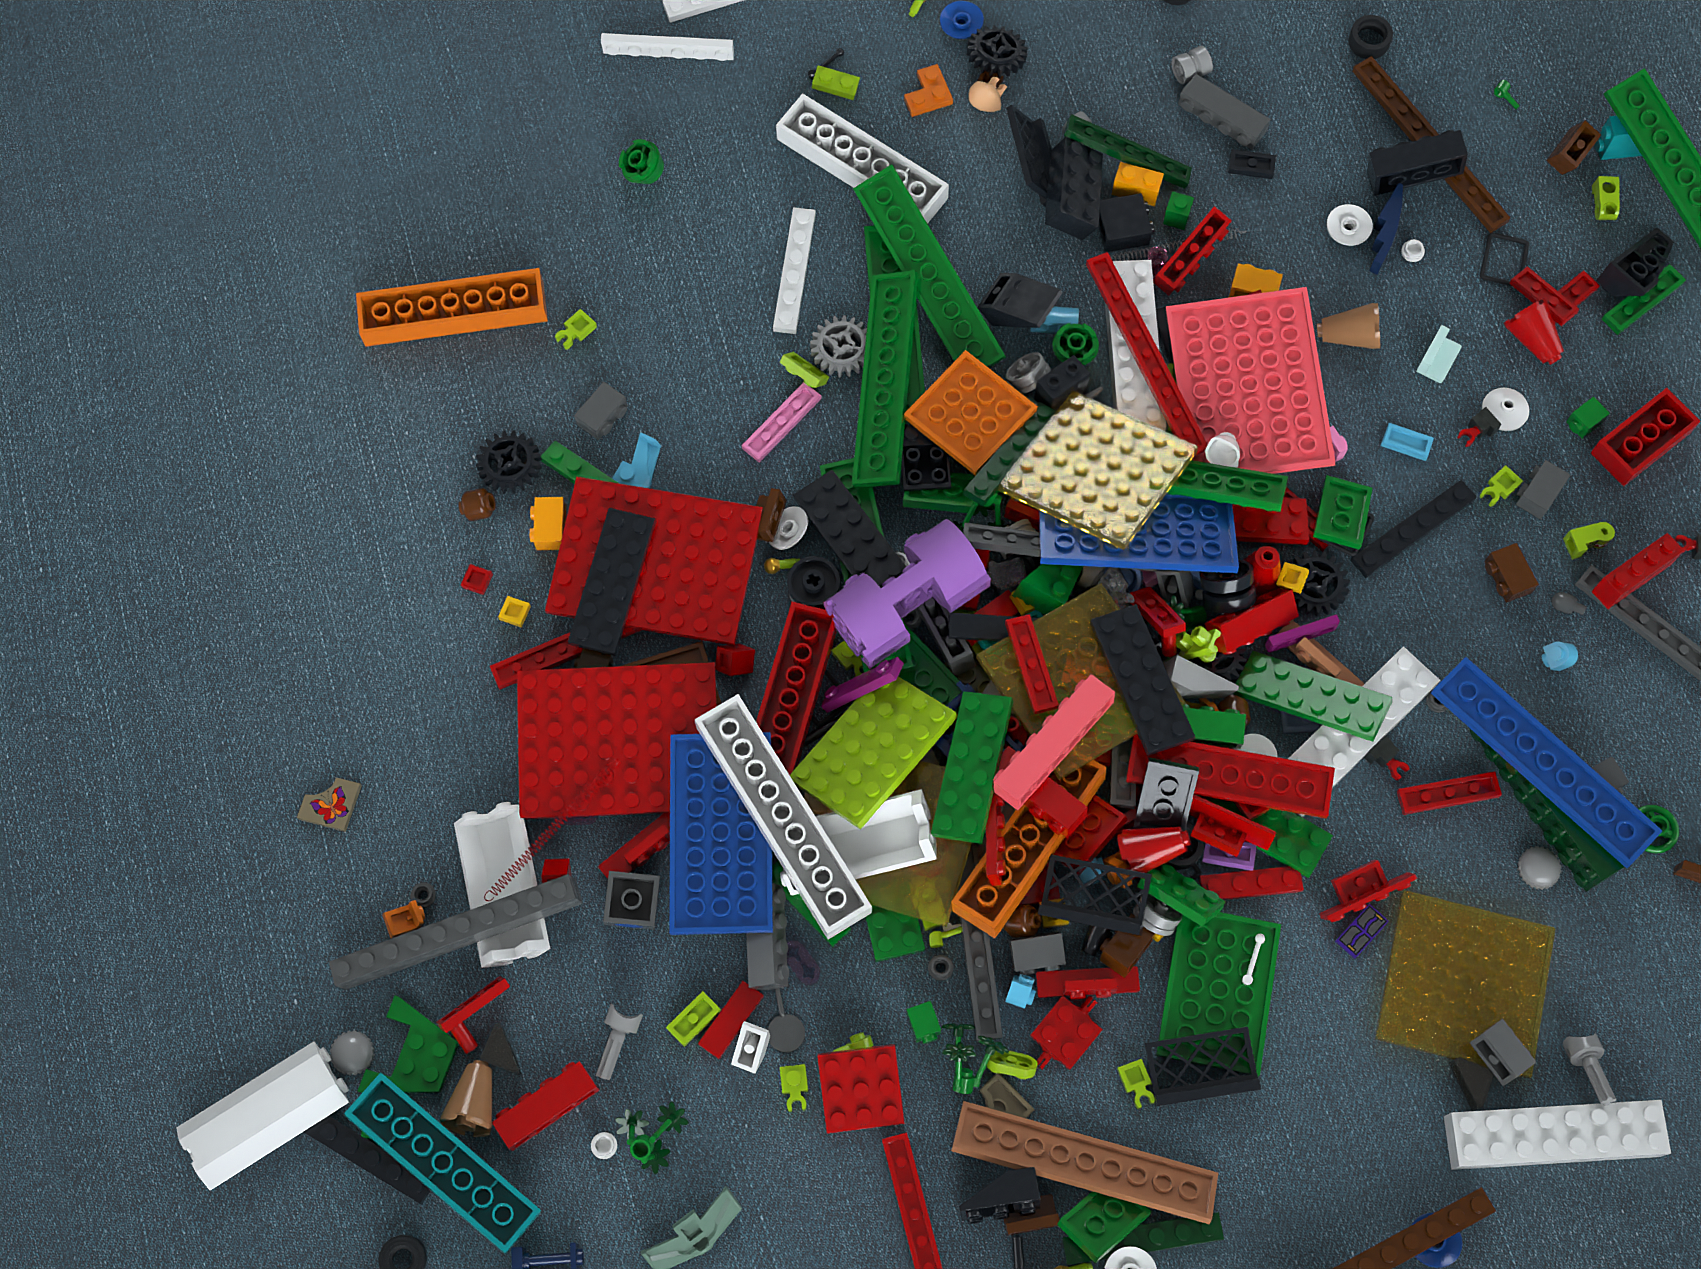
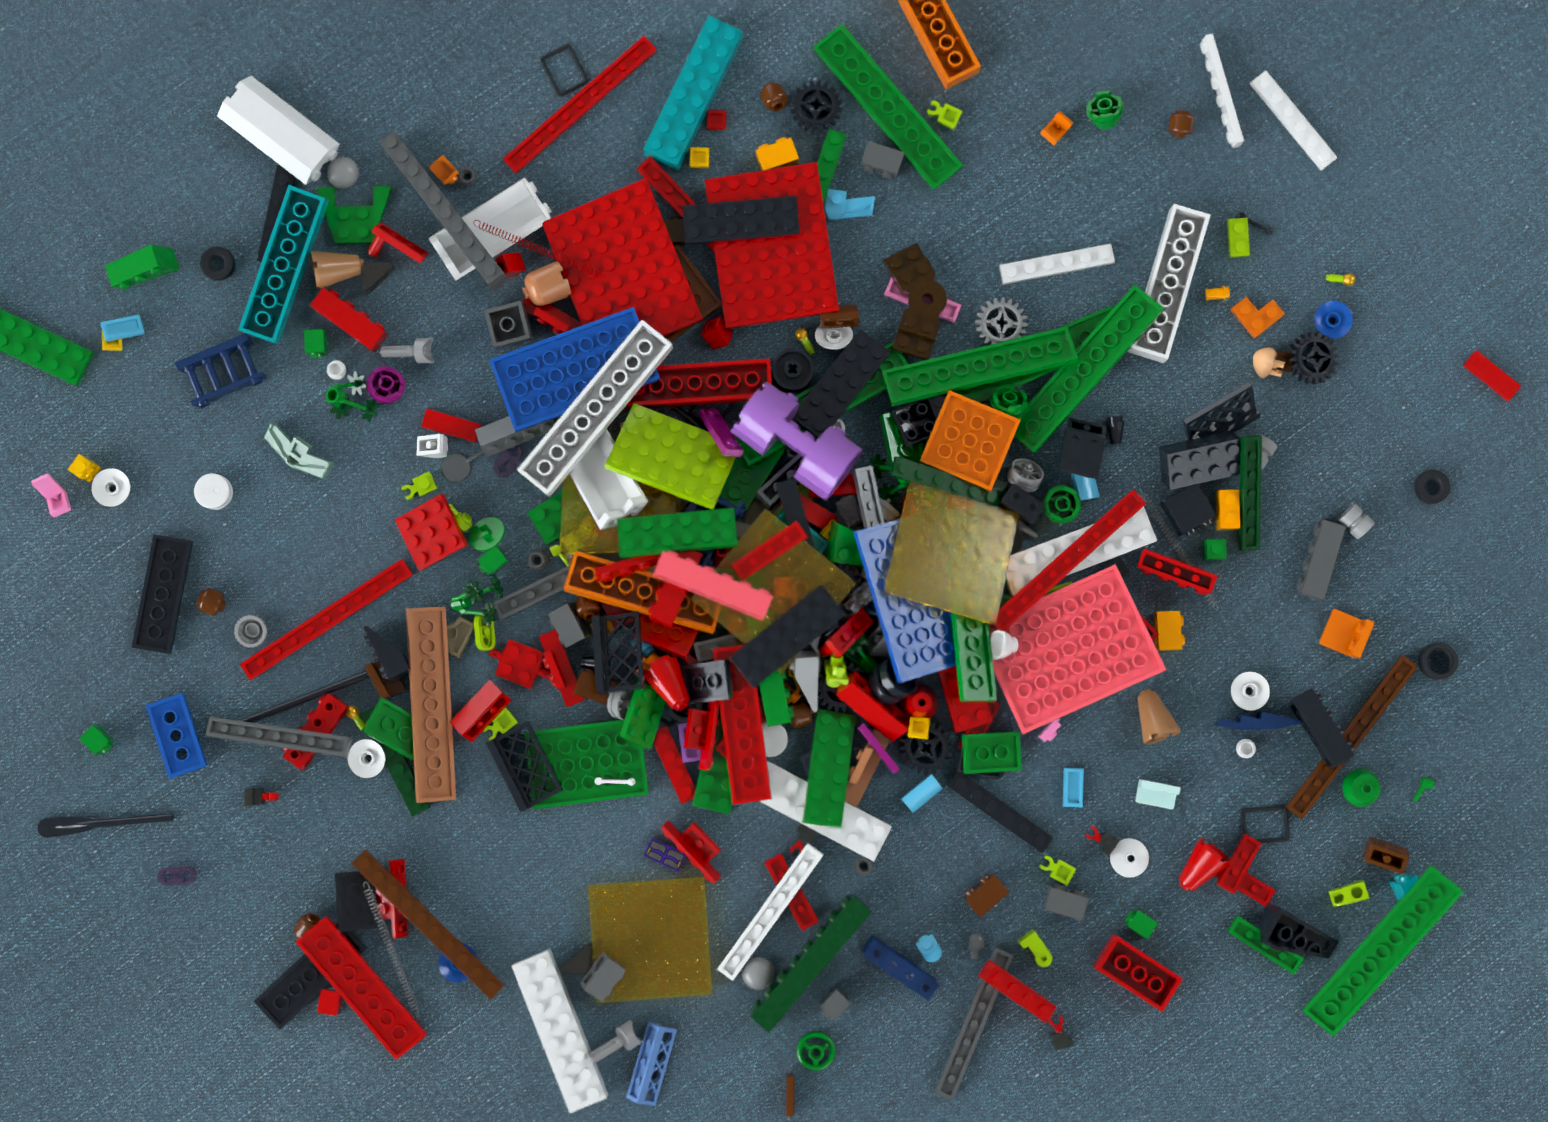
camera: 70 degrees right, 15 degrees up
dark tan tile [297,778,362,832] -> none
lime plate [666,991,721,1047] -> none
lime plate [779,352,830,388] -> none
medium azure plate [1005,974,1036,1009] -> none
clear pink bush [1147,247,1168,276] -> none
black plate [1228,149,1276,179] -> none
blue plate [1431,657,1662,868] -> none
none -> green brick [304,329,328,359]
none -> magenta cone [366,366,405,403]
none -> red brick [450,680,511,742]
none -> green piece [469,517,505,551]
none -> red plate [503,36,657,174]
none -> nougat cylinder [522,261,571,306]
none -> black piece [540,44,588,96]
none -> medium blue fence [626,1021,677,1106]
none -> teal brick [643,16,743,171]
none -> white plate [717,843,824,981]
none -> green plate [813,24,963,191]
none -> dark blue fence [861,935,940,1001]
none -> dark brown plate [883,243,947,360]
none -> medium azure brick [901,774,943,813]
none -> green cone [990,385,1028,419]
none -> orange bracket [1040,111,1073,145]
none -> black cone [1106,416,1125,444]
none -> reddish brown head [1168,110,1195,138]
none -> light orange pin [1205,285,1230,301]
none -> orange bracket [1319,609,1375,659]
none -> green cone [1342,769,1381,807]

